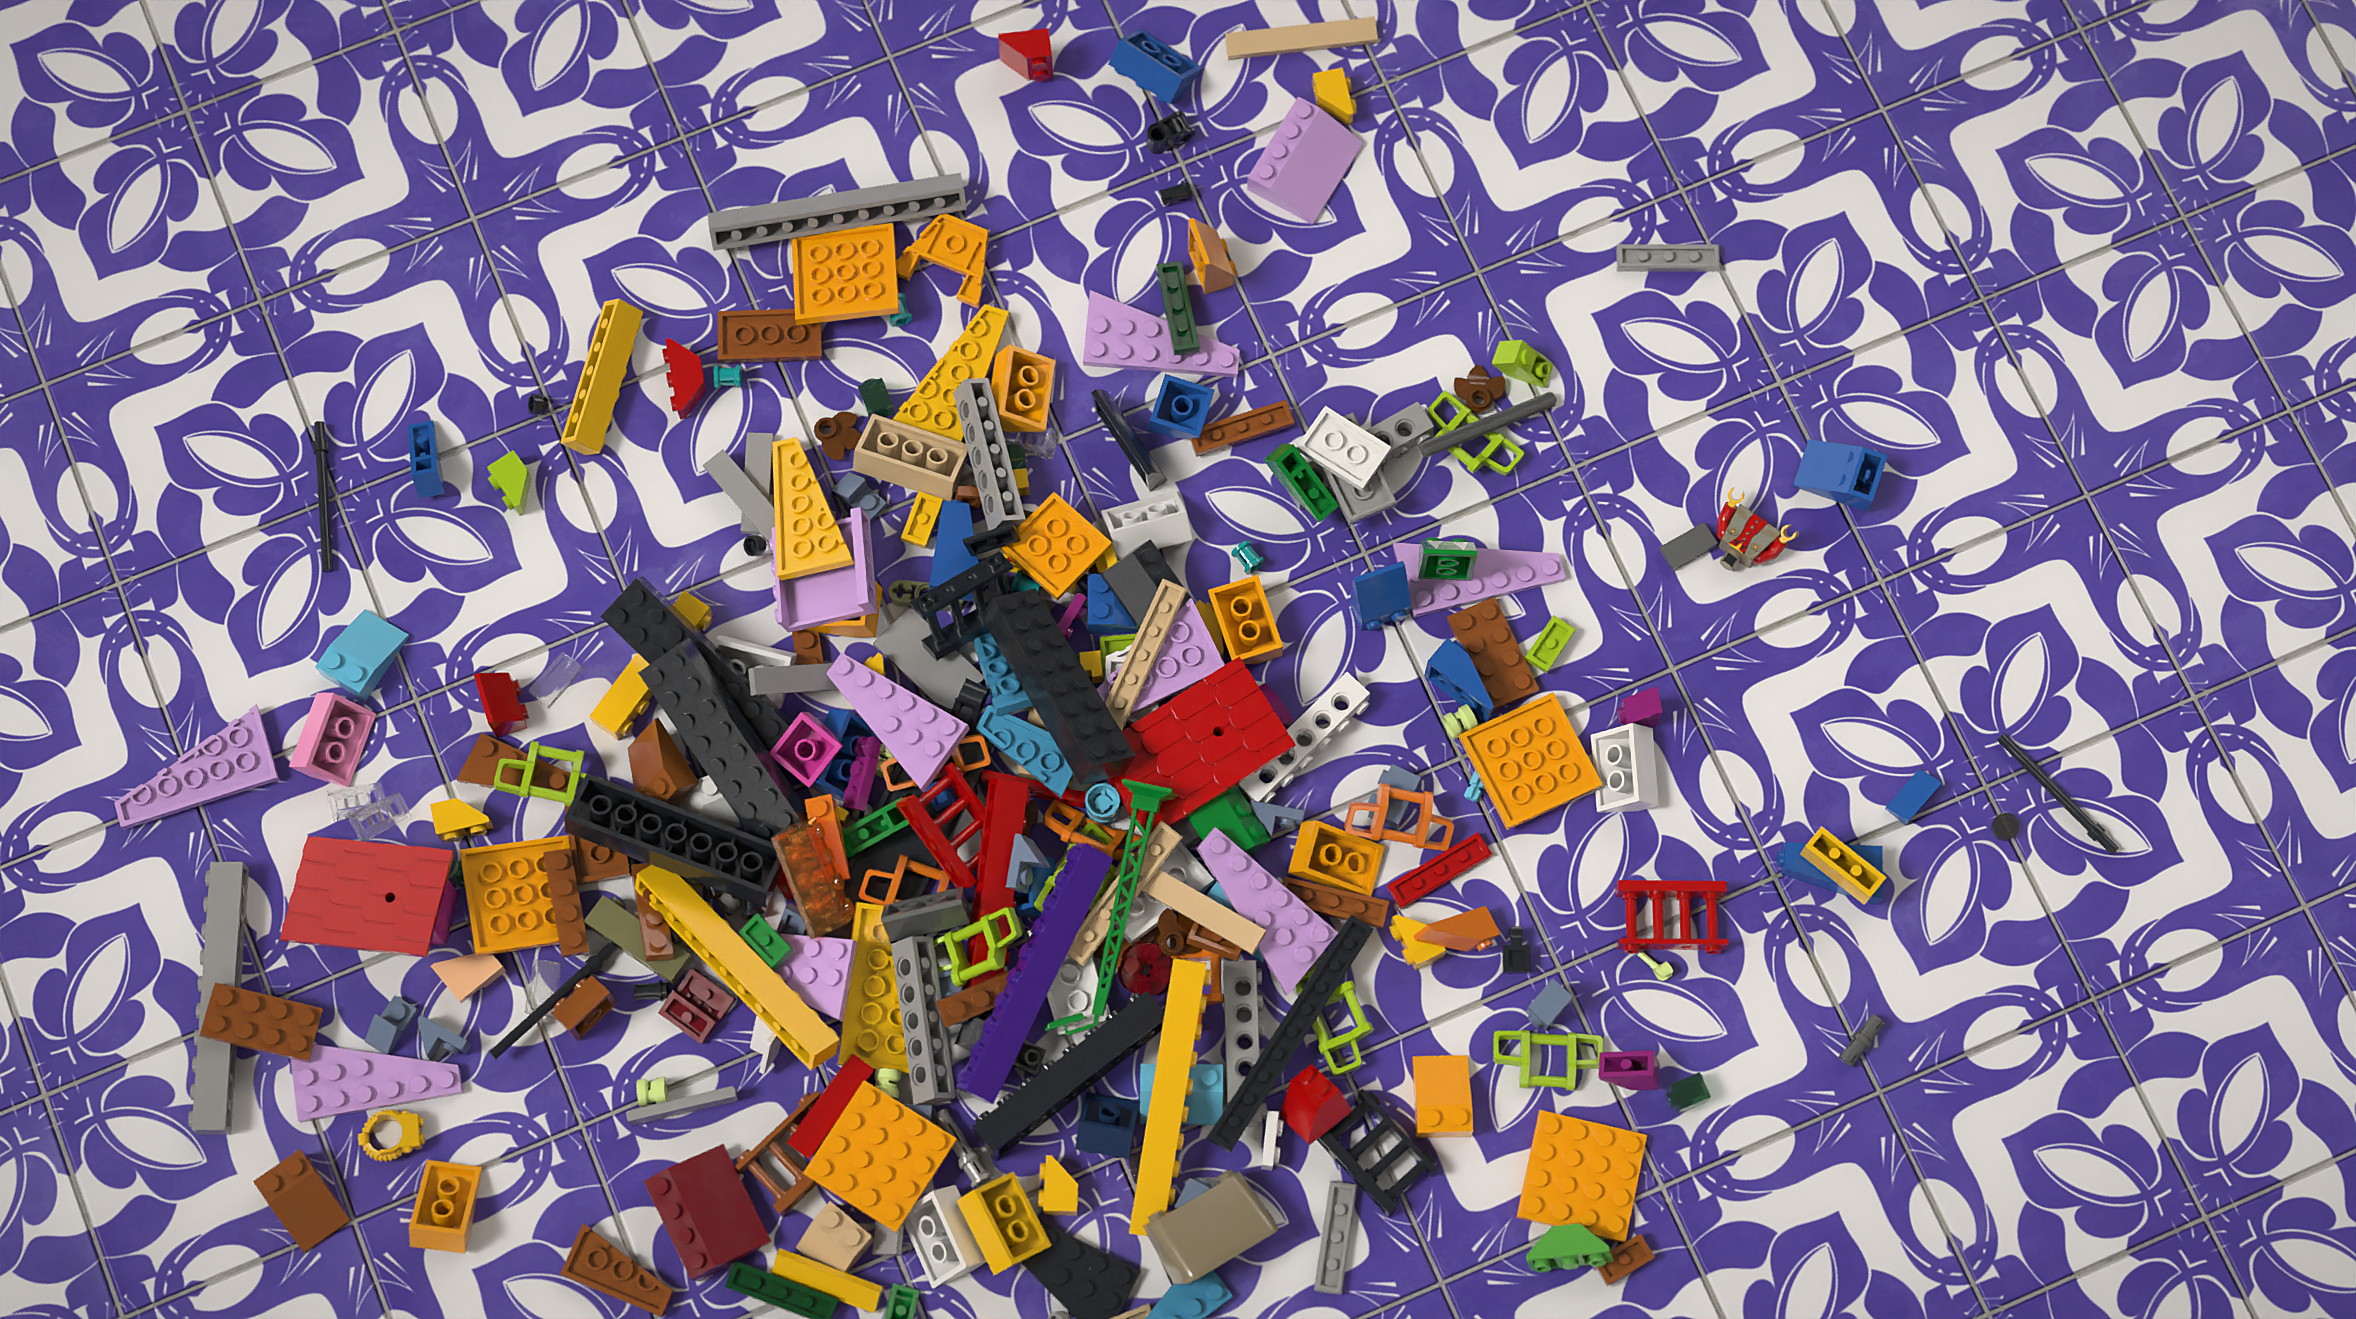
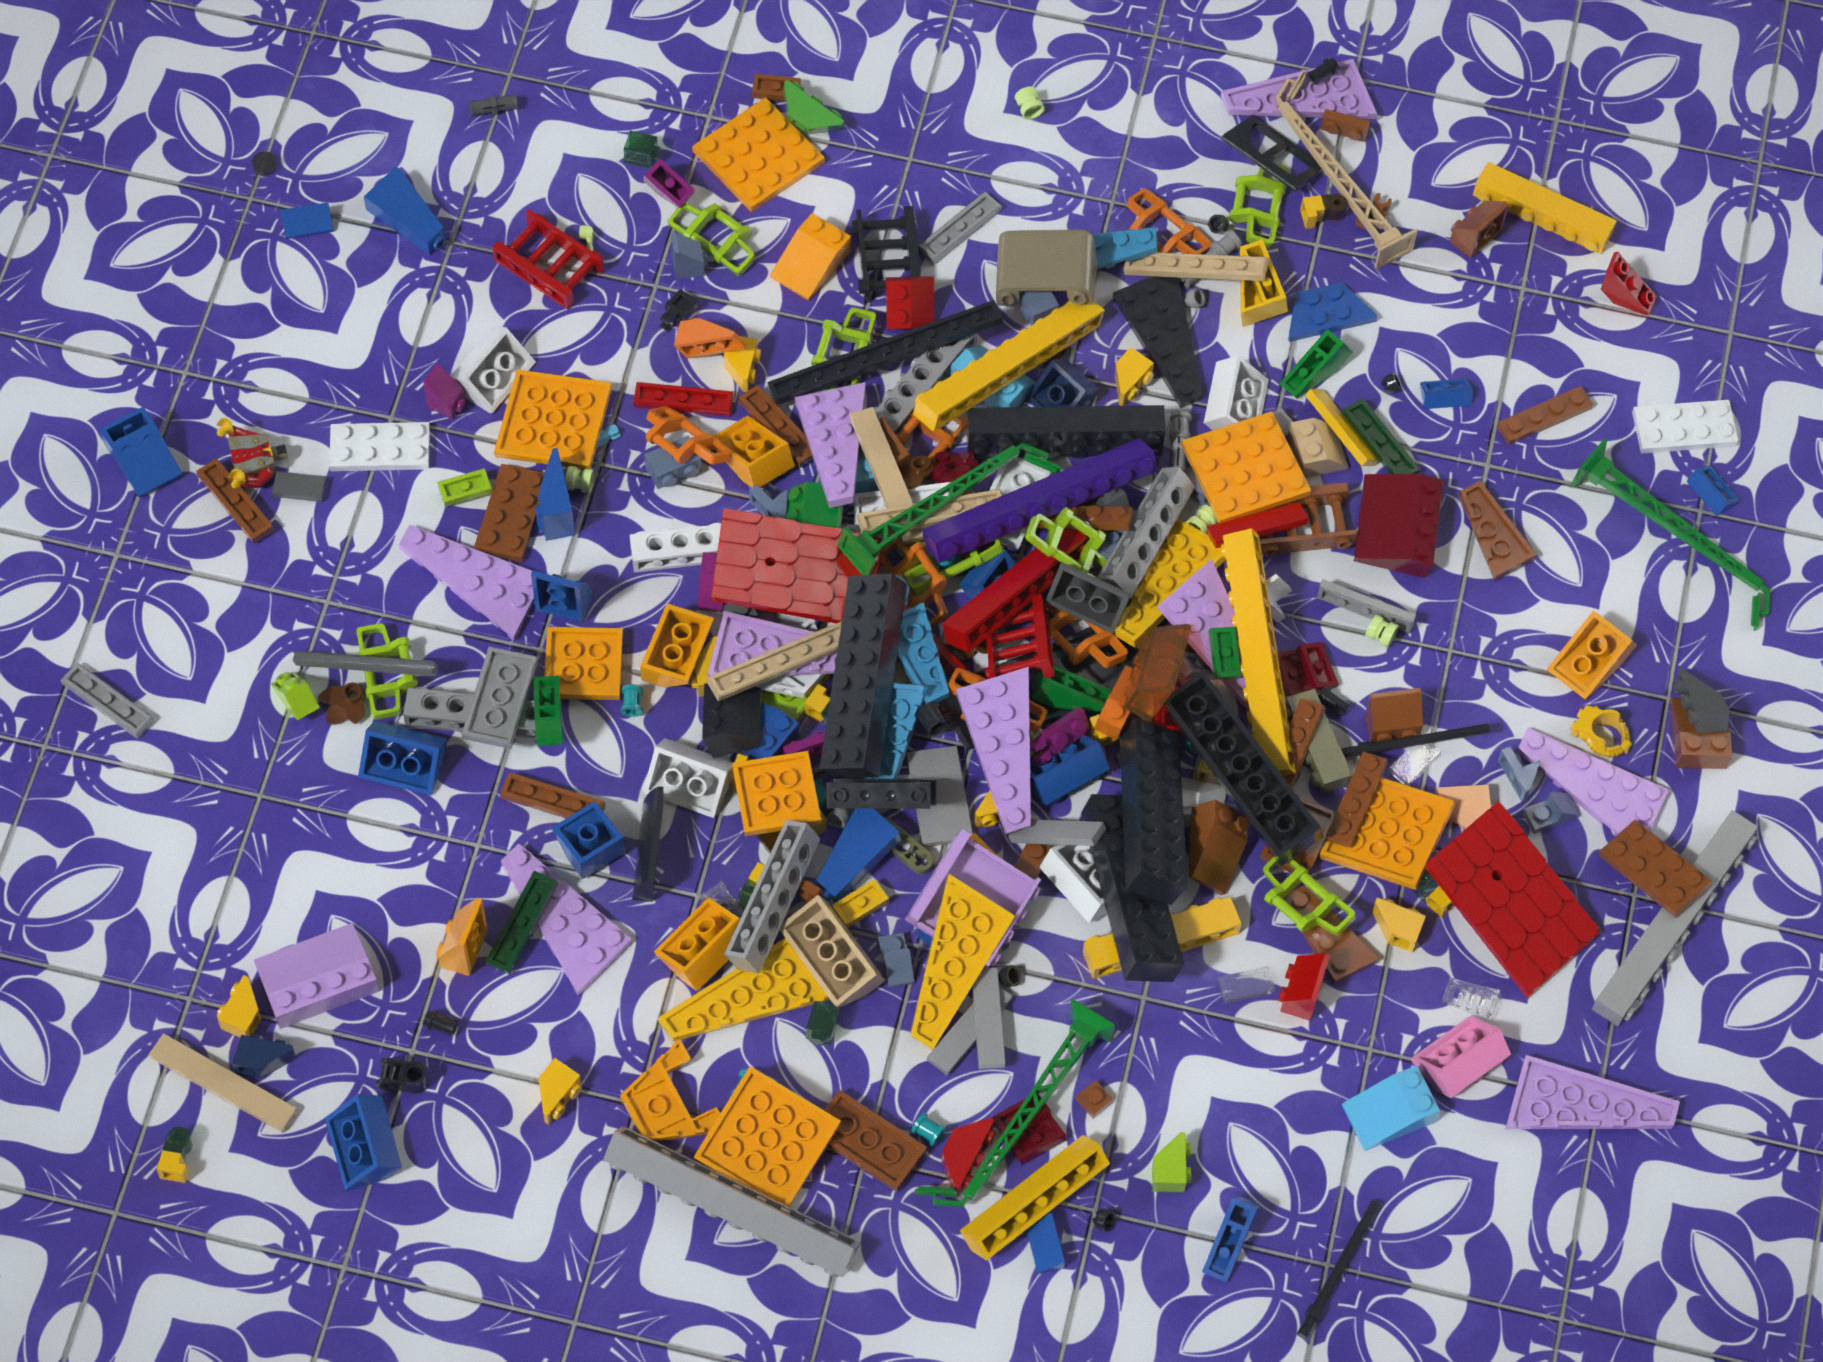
camera: 145 degrees left, 10 degrees down
clear slope [348,792,411,842] -> none
dark pink slope [770,712,843,788] -> none
reddish brown plate [814,411,861,461] -> none
yellow slope [956,1171,1052,1275] -> none
black slope [962,523,1021,557] -> none
red slope [998,28,1053,82] -> none
sand blue slope [1006,834,1051,893] -> none
white plate [1261,1111,1283,1171] -> none
white plate [1296,406,1391,491] -> none
green slope [1418,538,1477,581] -> none
yellow brick [1800,826,1886,905] -> none
black bar [1997,733,2119,855] -> none
none -> dark orange plate [196,458,274,544]
none -> dark blue slope [232,1034,296,1079]
none -> white plate [329,422,430,471]
none -> blue slope [358,721,448,795]
none -> yellow slope [538,1058,582,1125]
none -> light orange plate [544,627,623,700]
none -> green piece [915,999,1115,1207]
none -> dark red slope [992,1094,1067,1165]
none -> blue slope [1026,1213,1065,1274]
none -> dark orange plate [1075,1080,1113,1118]
none -> dark grey slope [1674,668,1730,734]

